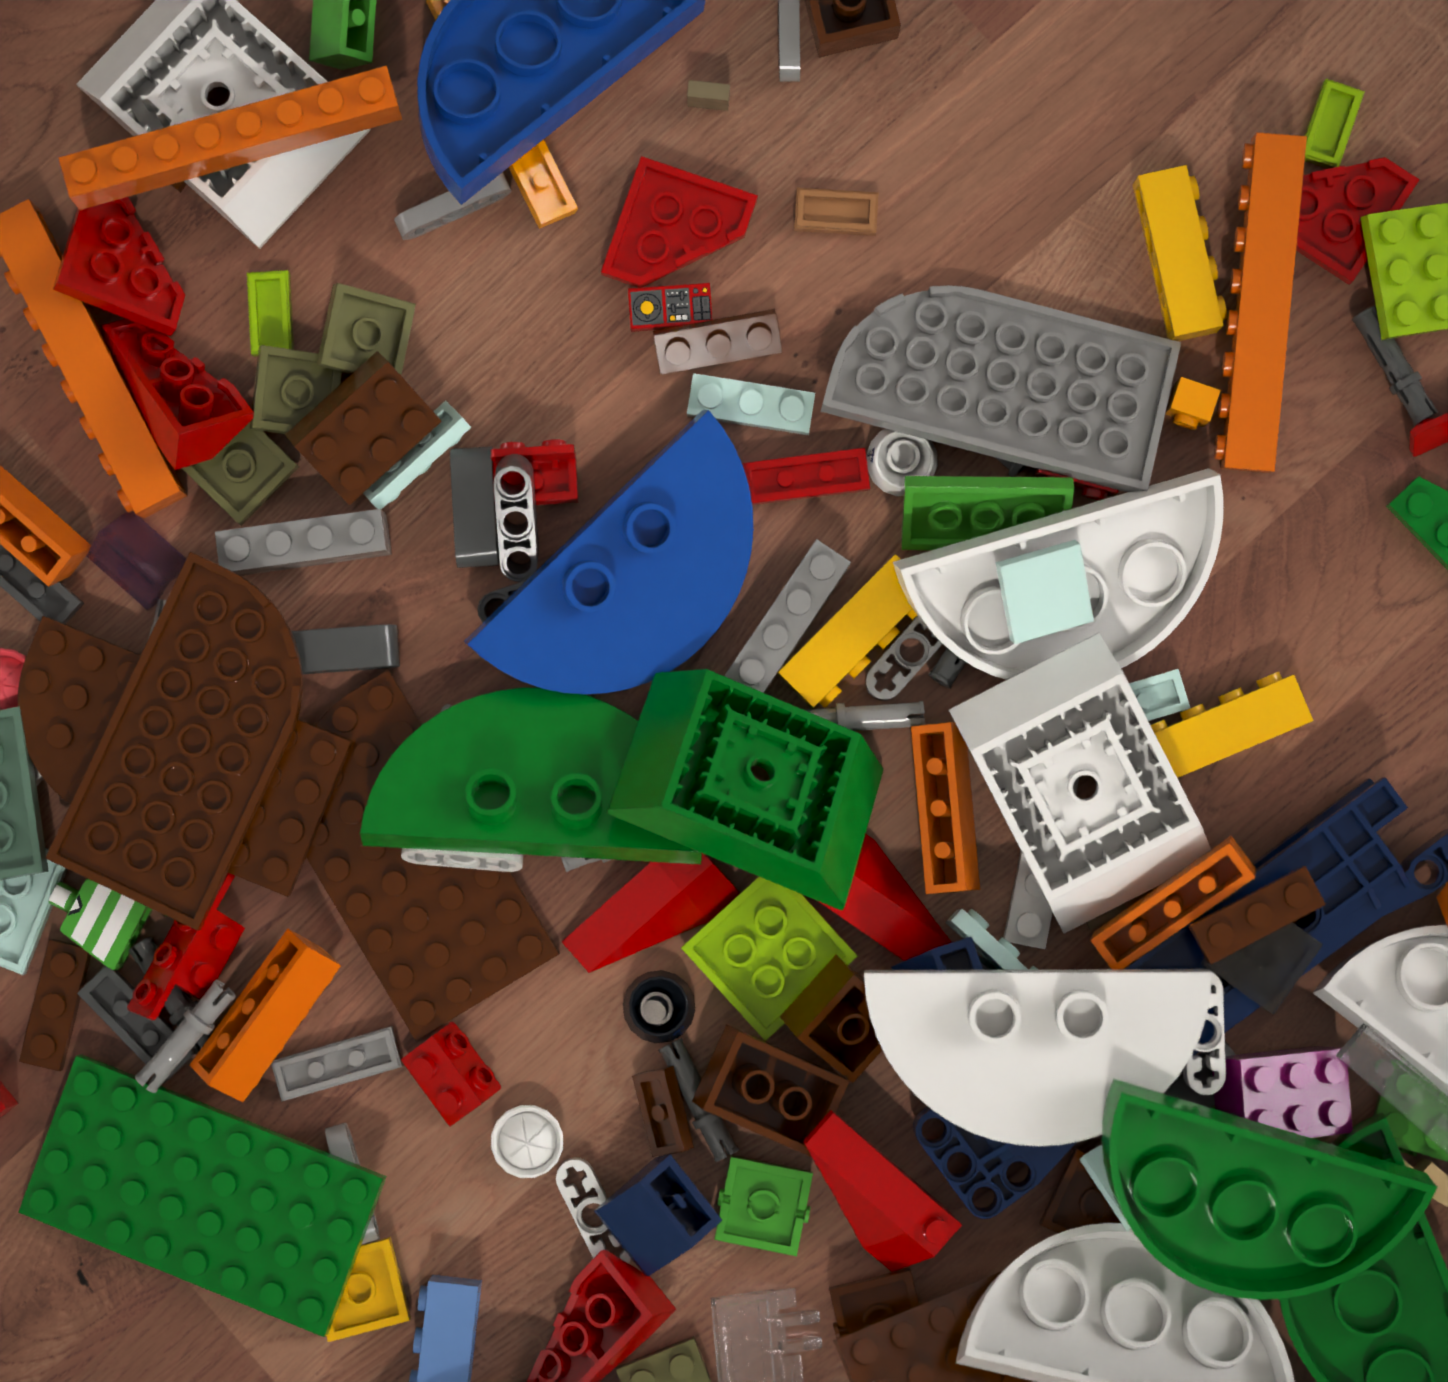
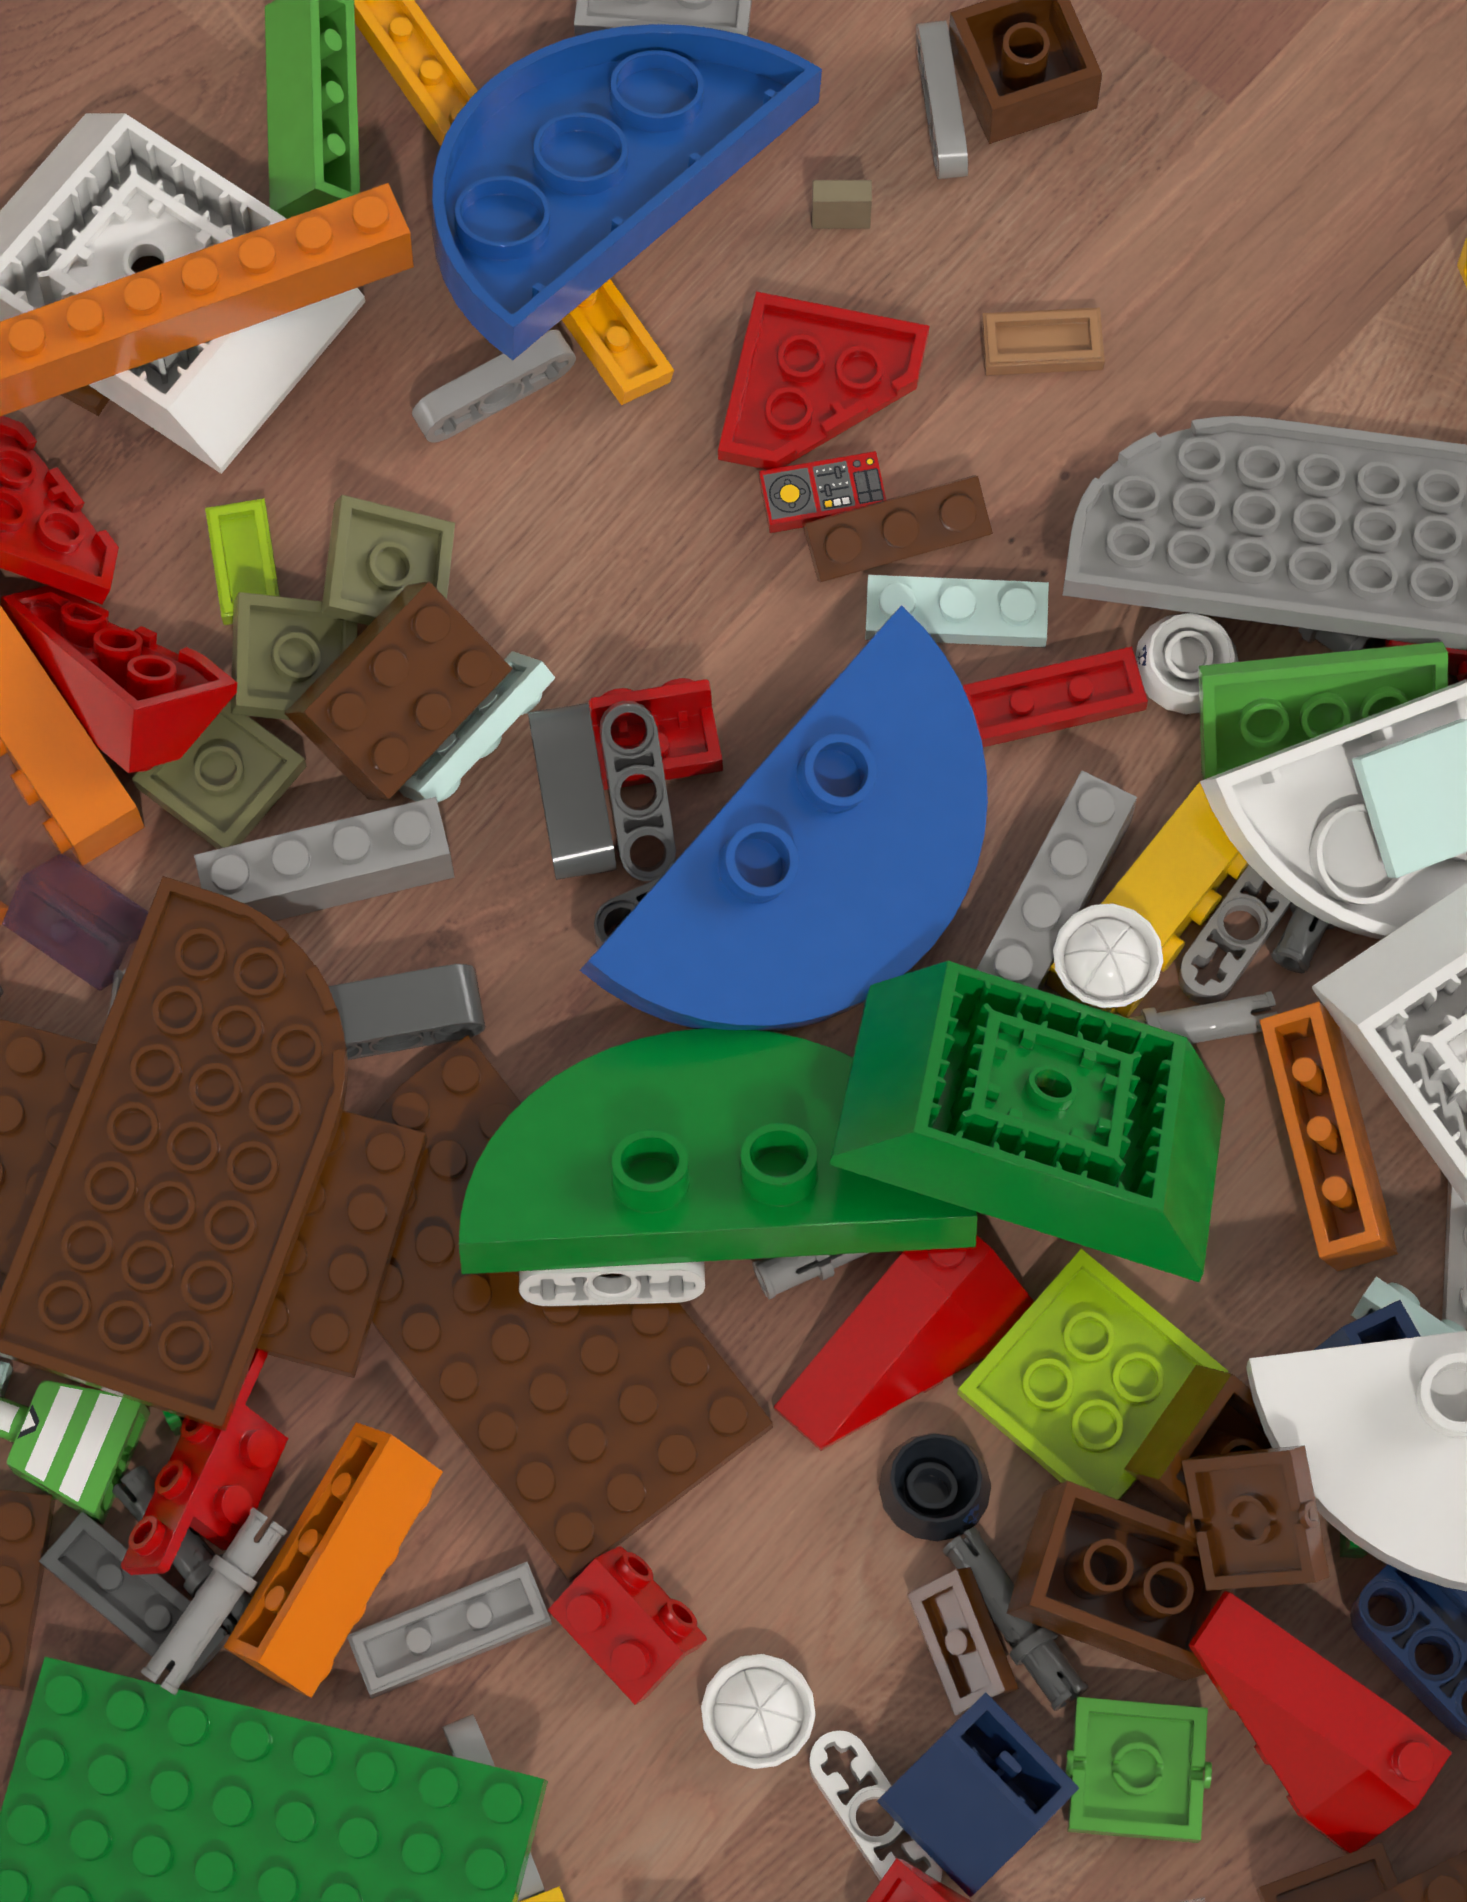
camera: 10 degrees left, 15 degrees down
red wedge [818,834,952,961] -> none
none -> white hat [1053,903,1163,1008]
none -> reddish brown plate [1182,1445,1330,1591]

